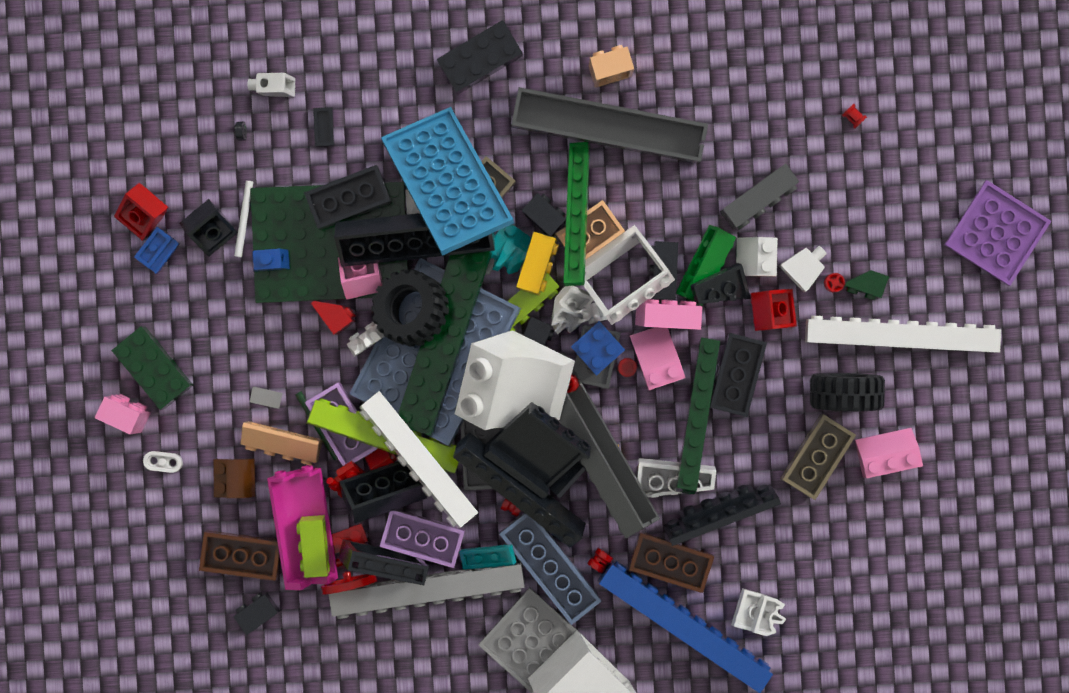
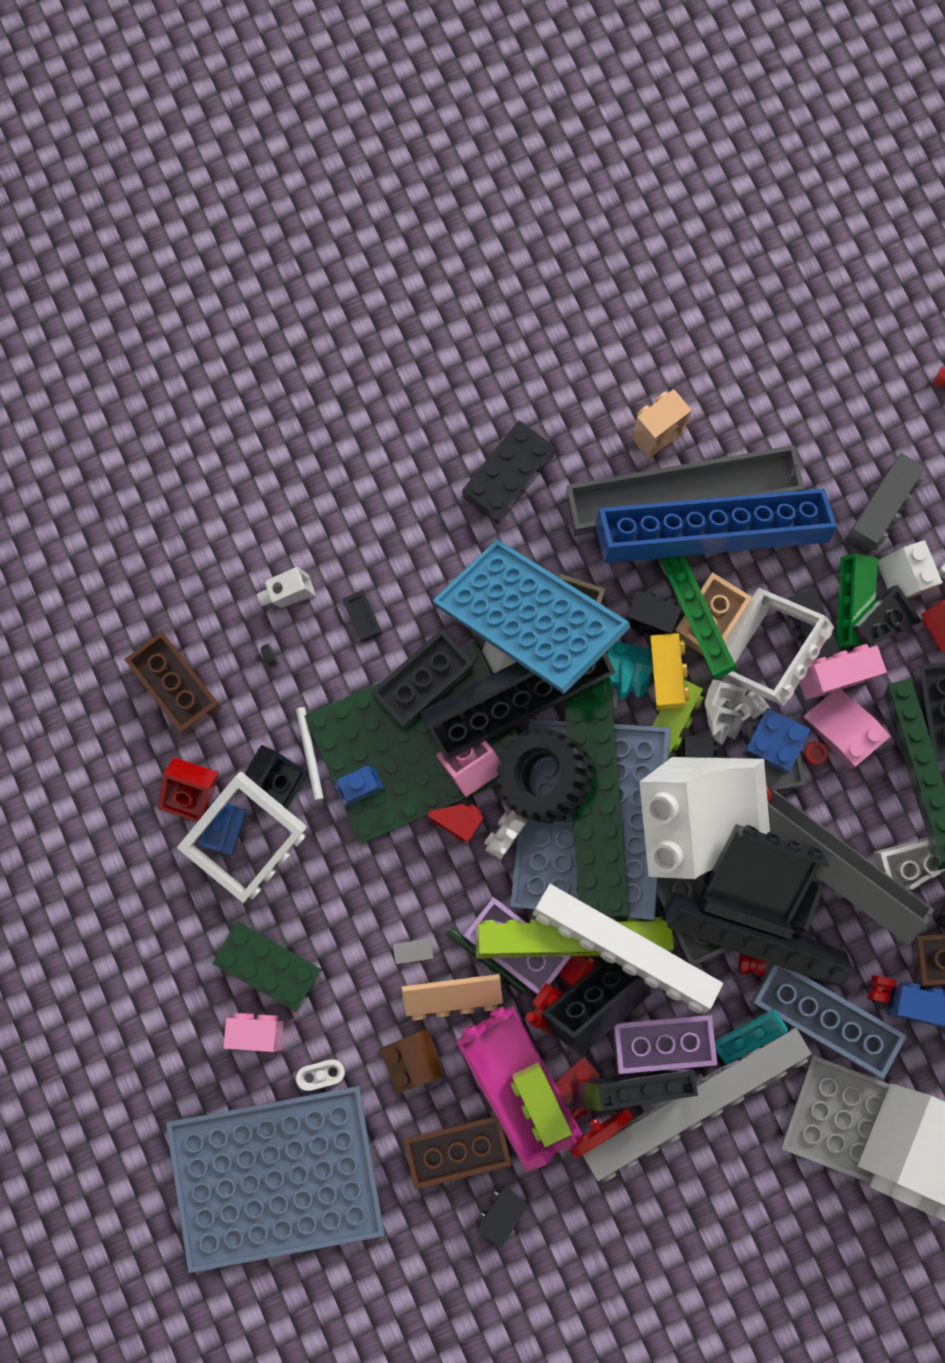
camera: 20 degrees left, 10 degrees down
none -> reddish brown brick [124,631,222,736]
none -> sand blue plate [166,1086,385,1273]
none -> white window [177,772,307,903]
none -> blue brick [595,488,837,563]

